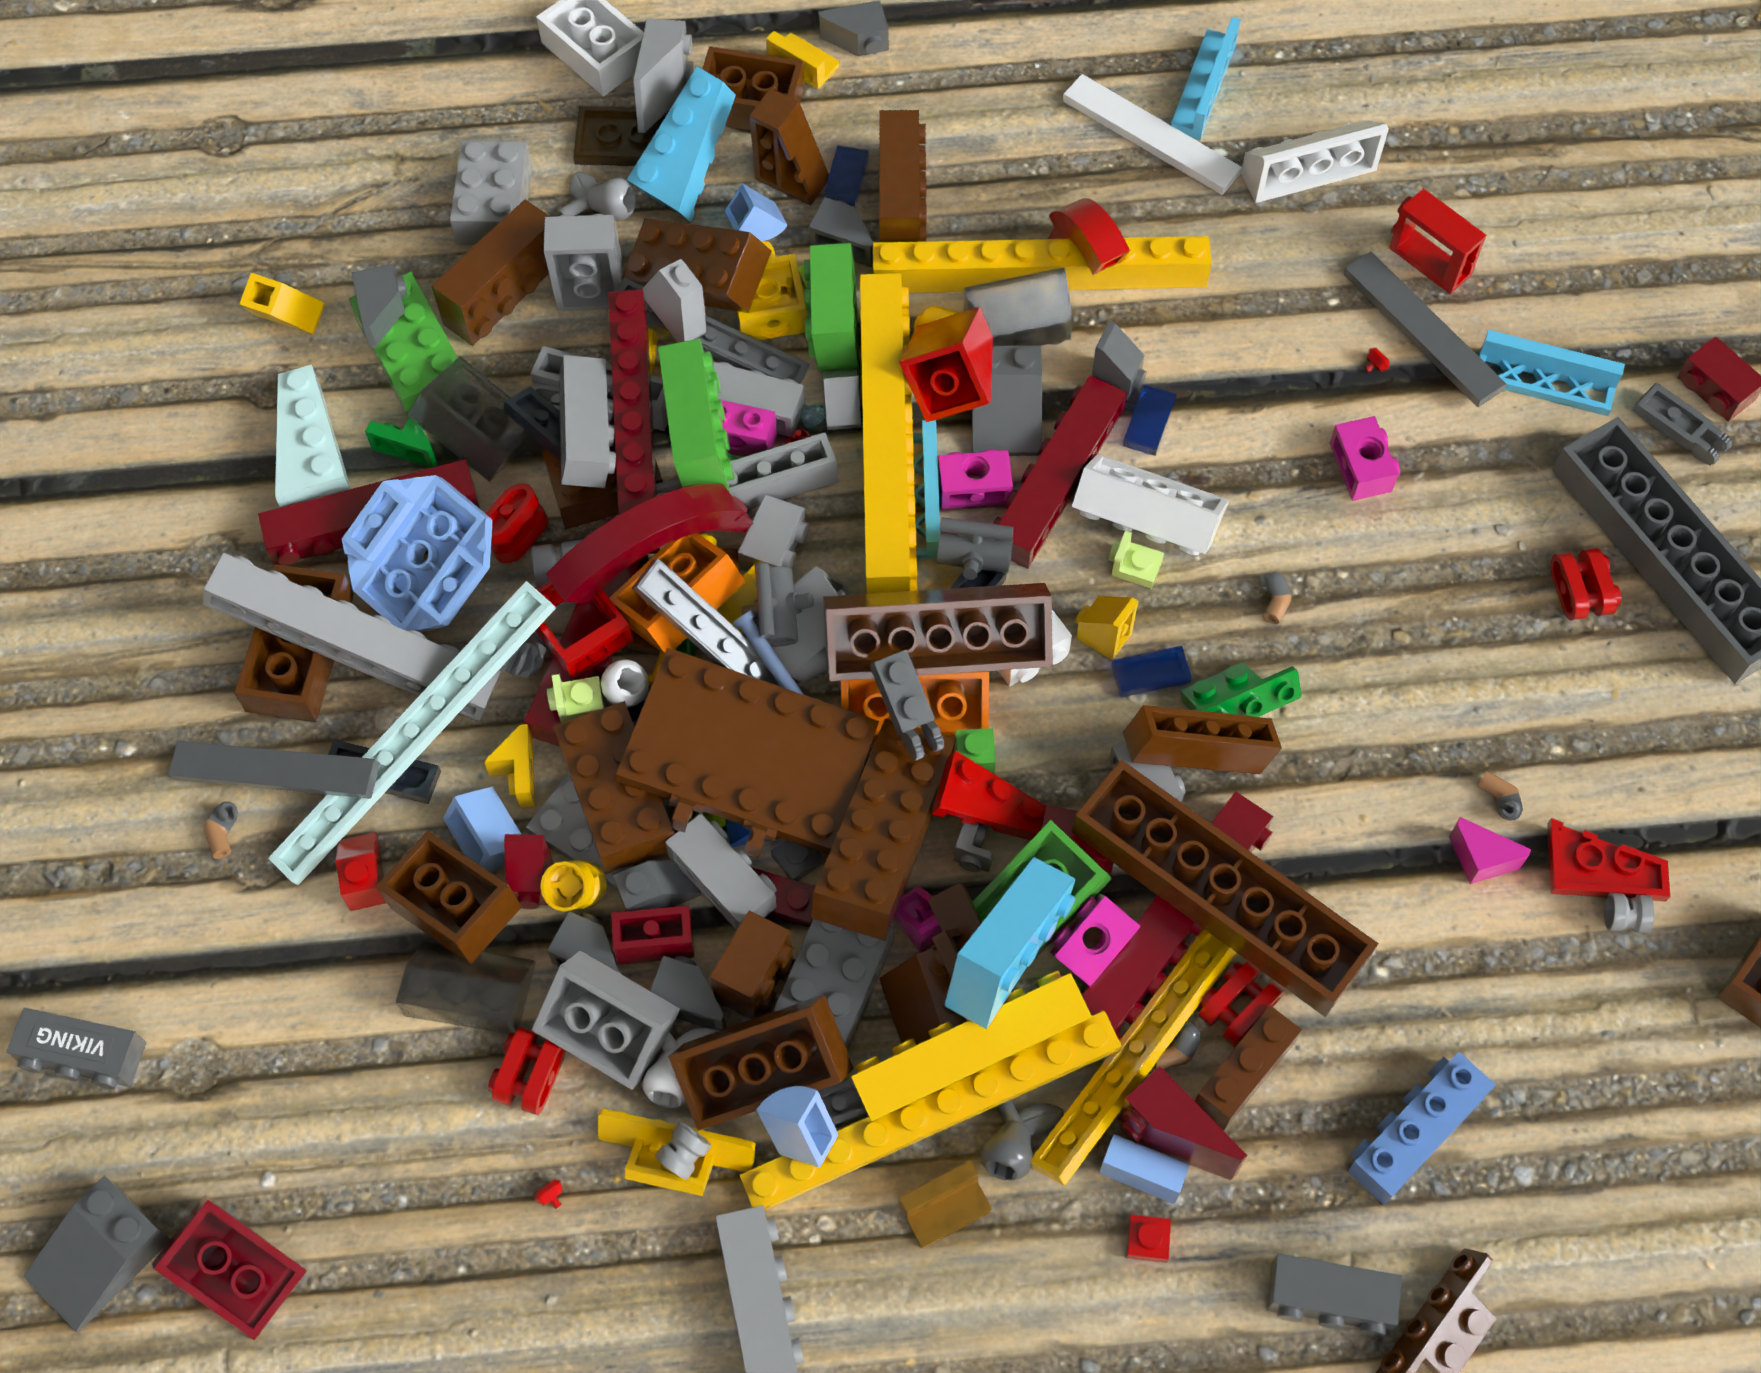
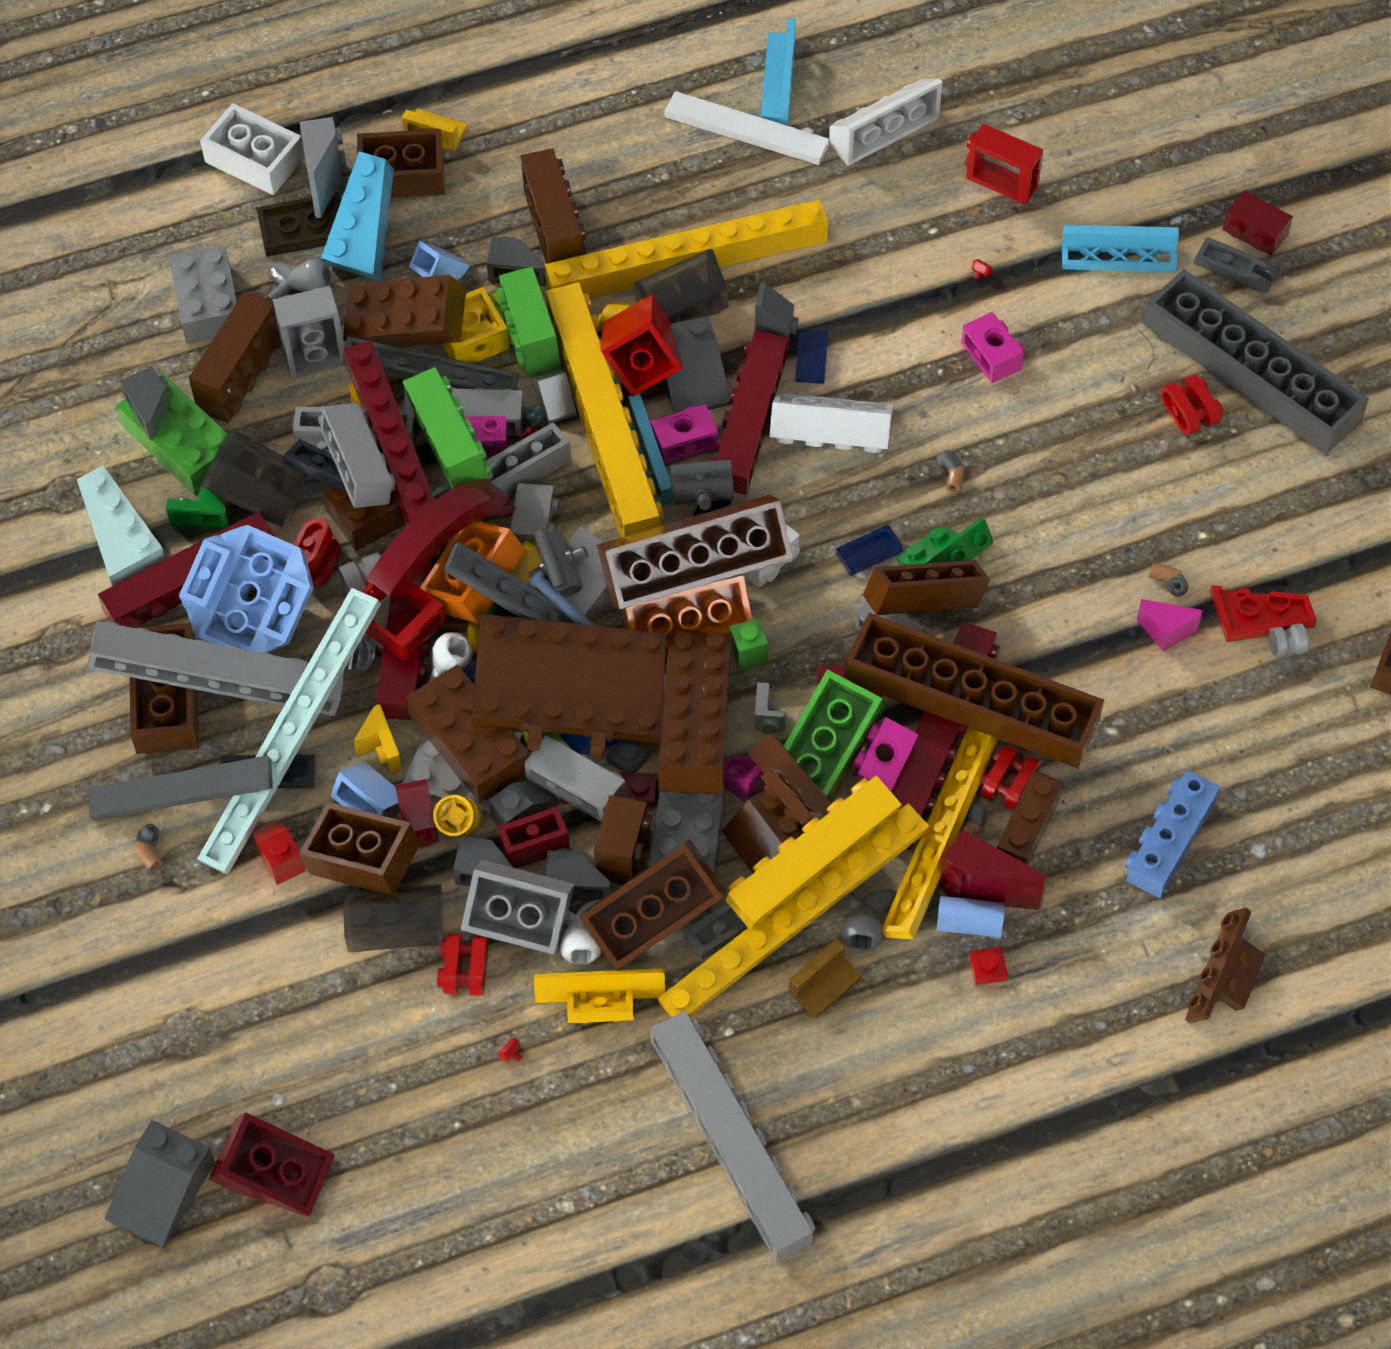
camera: 15 degrees left, 5 degrees down
dark grey brick [6,1007,147,1089] -> none
yellow slope [239,273,326,335] -> none
yellowish green bracket [547,674,604,723] -> none
light grey slope [643,259,706,343] -> none
light grey wheel [655,1122,712,1180] -> none
reddish brown wedge [749,88,831,206] -> none
light blue brick [757,1086,838,1168] -> none
dark grey slope [818,0,889,56] -> none
clear blue tile [823,145,869,208] -> none
hinge [870,649,945,761] -> none
red wing [931,750,1046,841] -> none
medium azure wedge [944,857,1075,1029] -> none
red arch [1047,198,1131,275] -> none
yellow slope [1075,596,1139,661] -> none
yellowish green bracket [1108,531,1164,589] -> none
dark grey brick [1267,1253,1402,1337] -> none
dark grey tile [1344,252,1506,407] -> none

